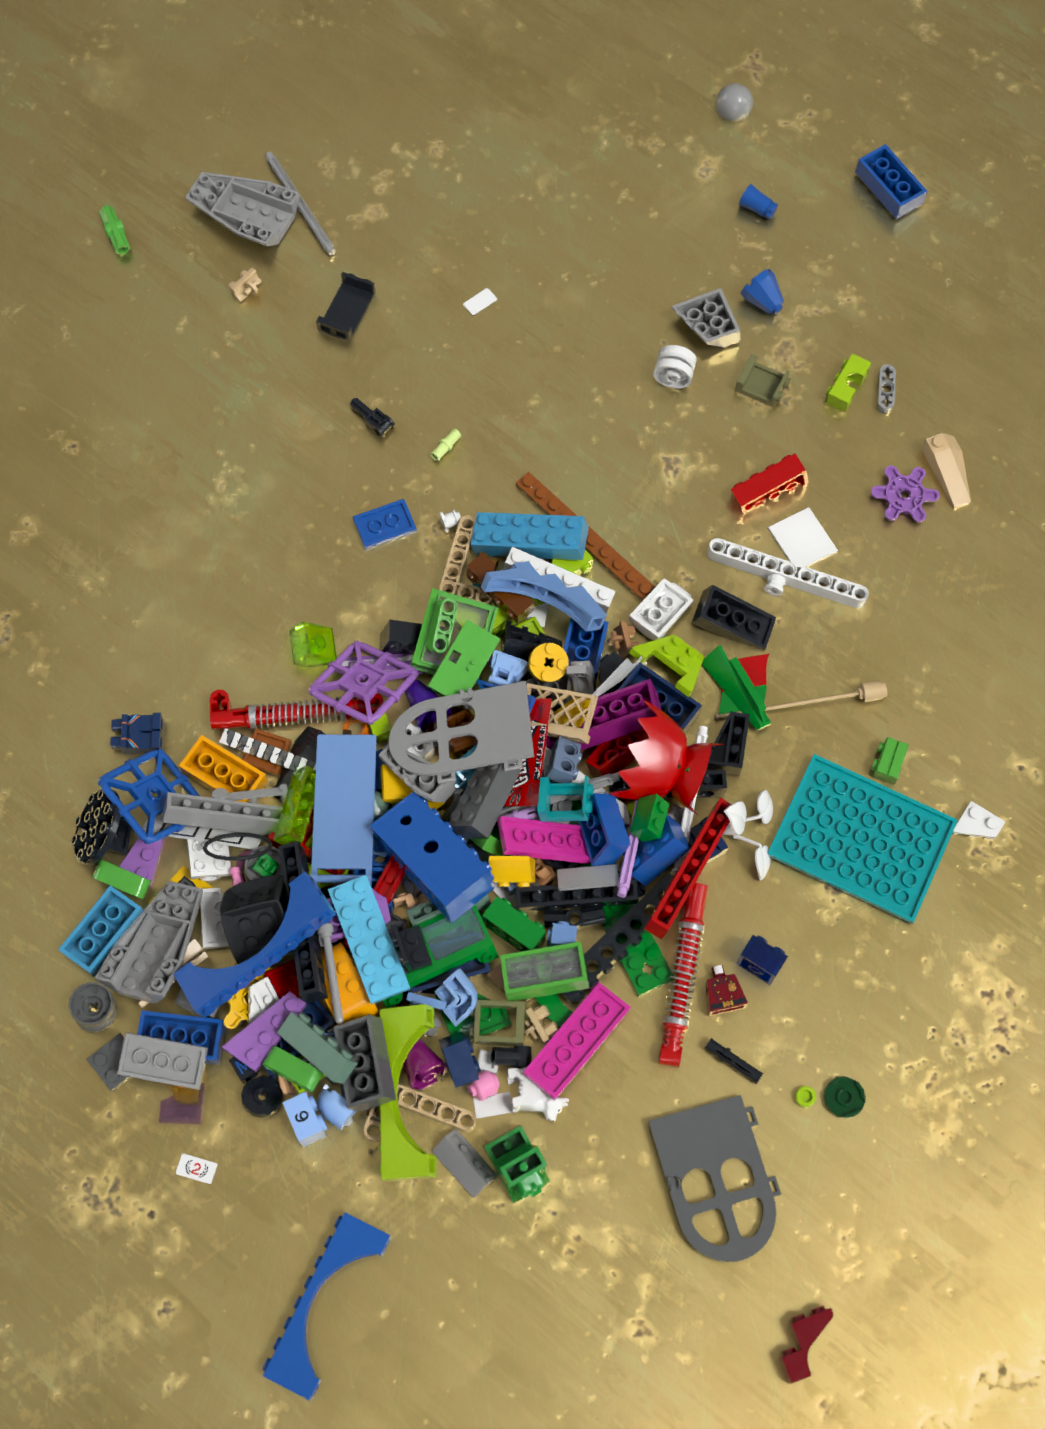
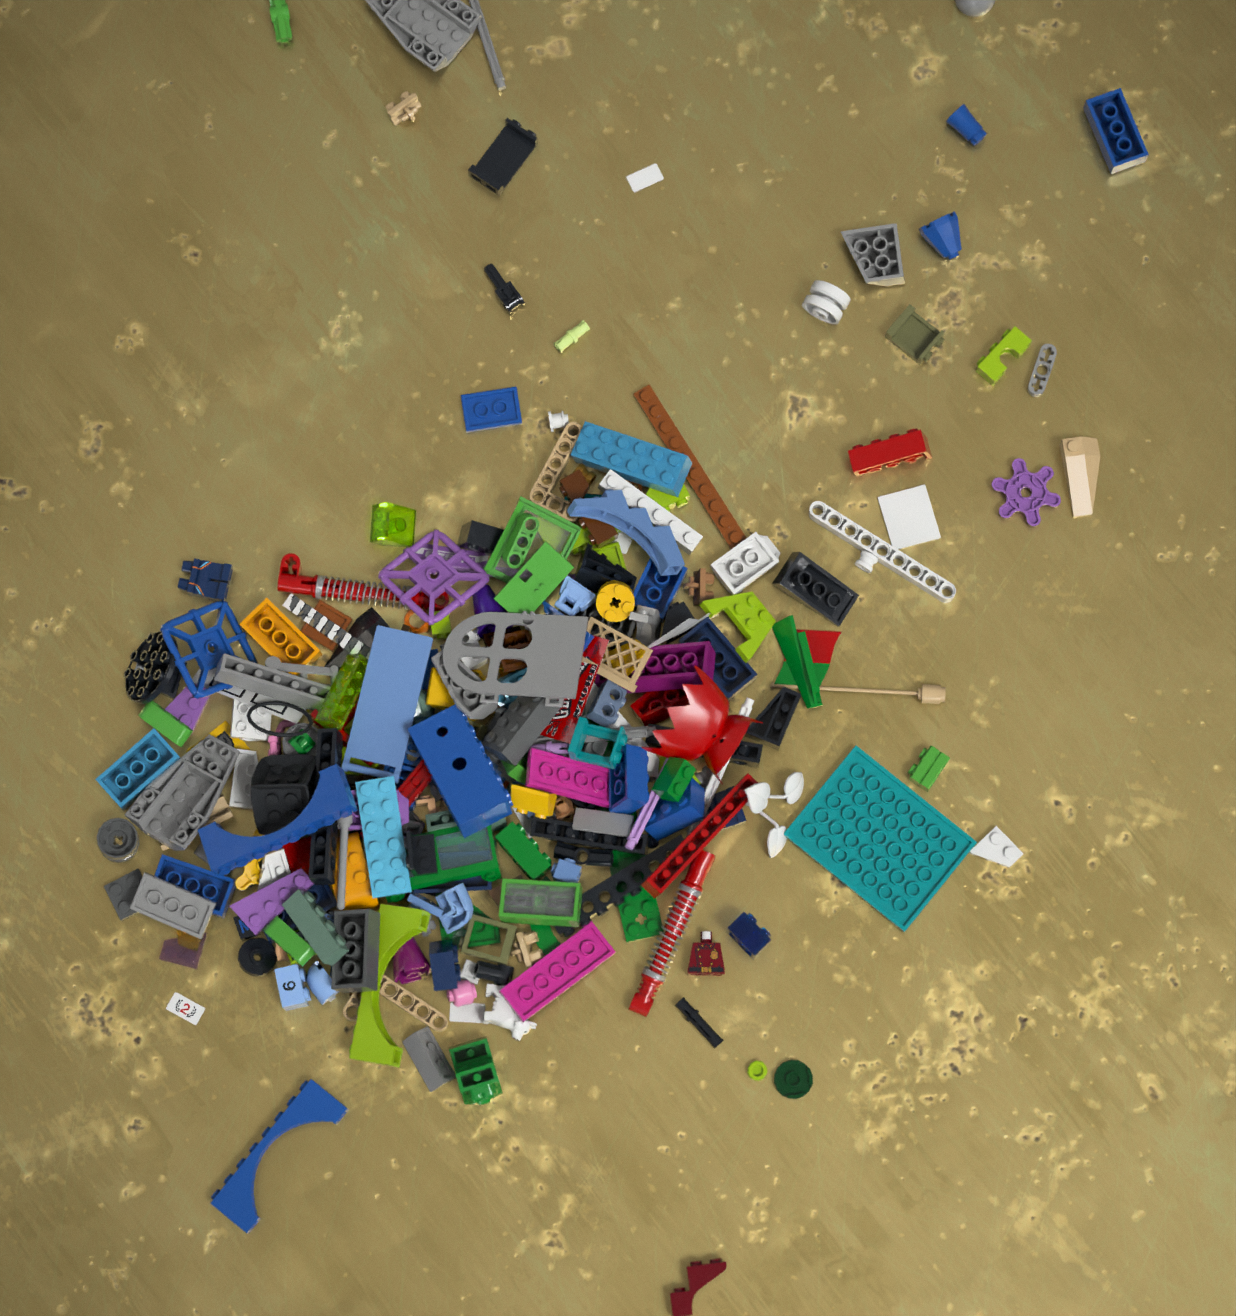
camera: 15 degrees right, 10 degrees up
dark grey door [648,1095,781,1262] -> none

